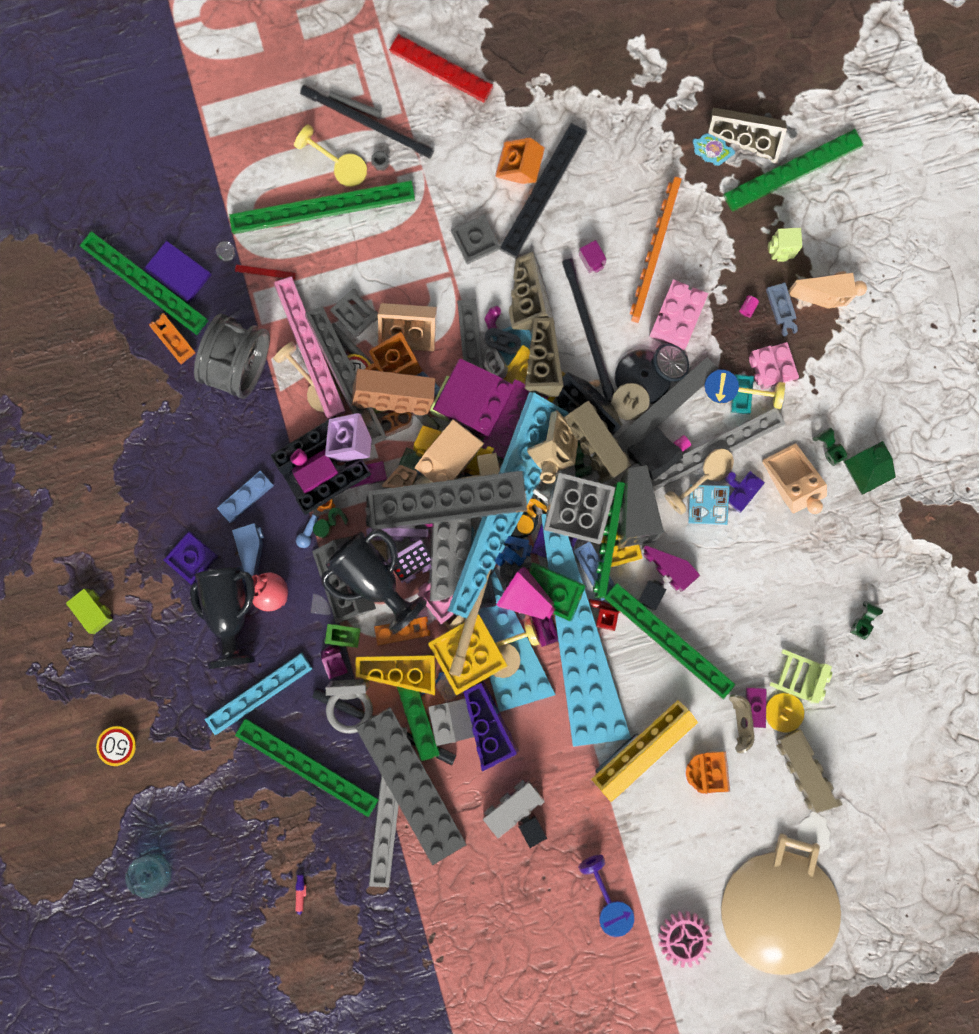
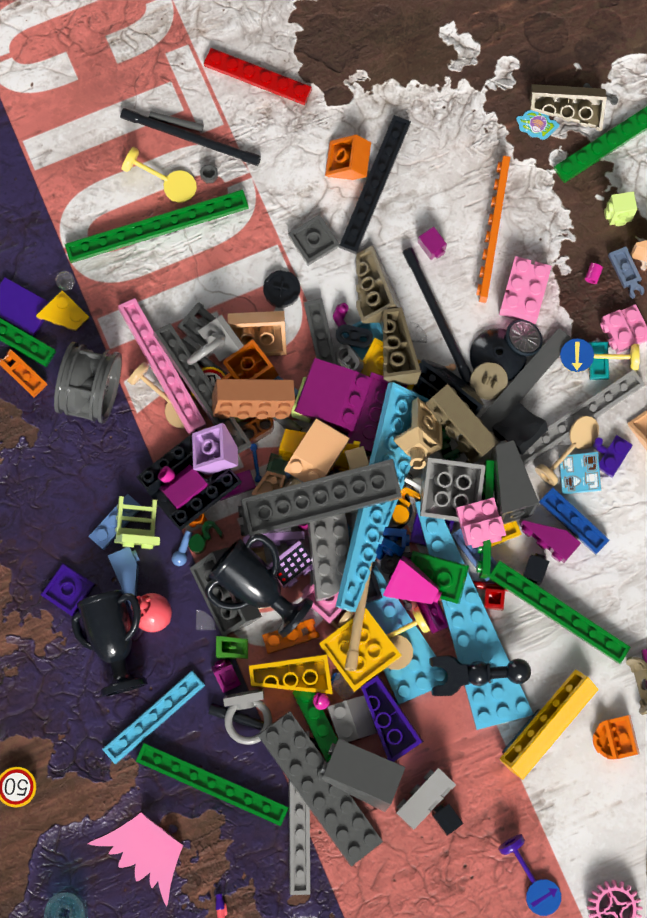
camera: 10 degrees left, 5 degrees down
red sticker [235,265,296,280] -> none
dark pink hinge [673,435,691,452] -> none
none -> yellow wing [36,290,89,331]
none -> bright pink piece [88,812,183,906]
none -> yellowish green plate [114,496,160,549]
none -> light grey tile [187,315,244,365]
none -> blue hinge [250,444,262,483]
none -> black tile [263,270,300,308]
none -> dark pink hinge [313,692,330,710]
none -> dark grey slope [320,739,405,812]
none -> black piece [429,655,531,696]
none -> bright pink plate [456,498,506,548]
none -> blue plate [539,488,610,555]

